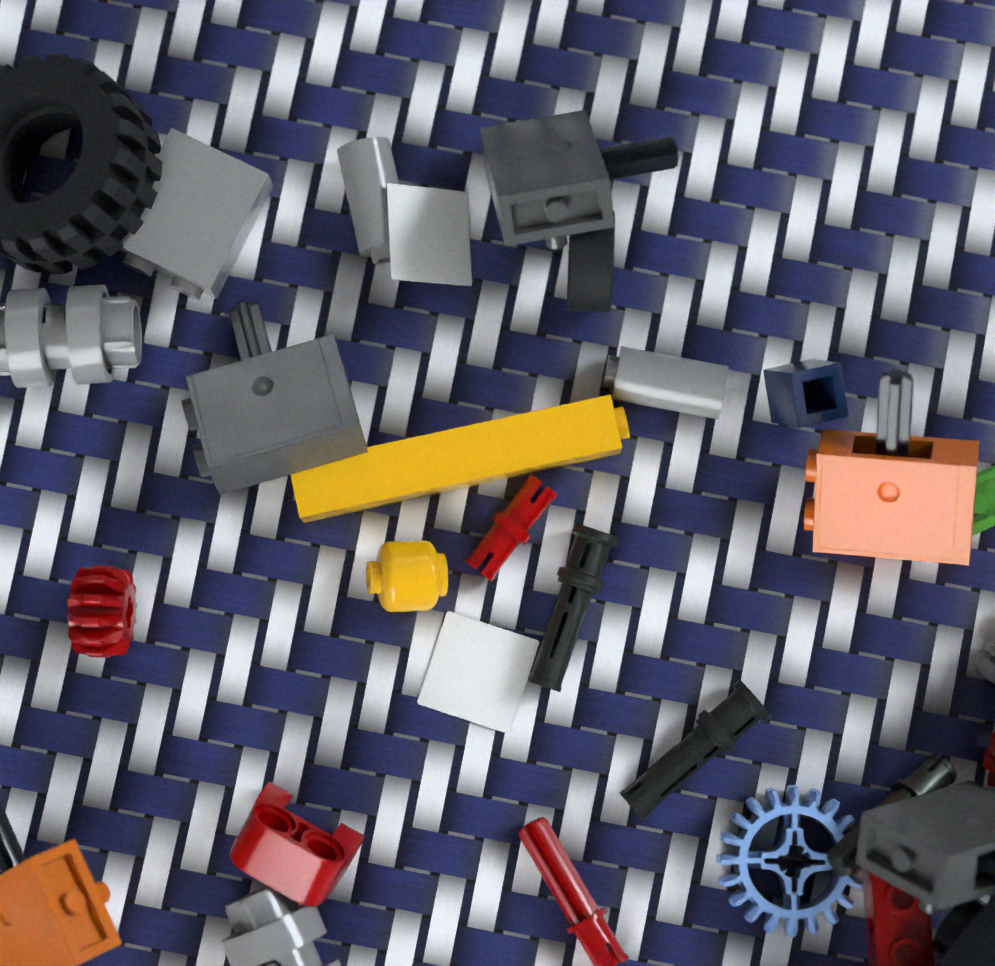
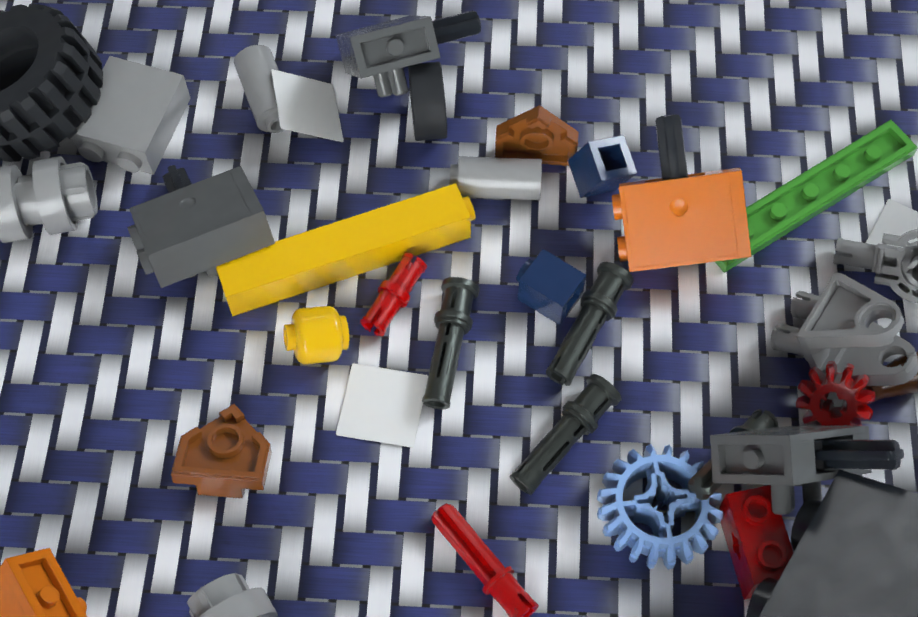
camera: 10 degrees left, 20 degrees down
red gear [66,565,138,658] -> none
red piece [229,781,365,906] -> none
none -> dark orange plate [171,404,272,498]
none -> dark orange plate [495,105,579,166]
none -> dark blue brick [516,249,586,325]
none -> pearl dark grey pin [545,262,634,386]

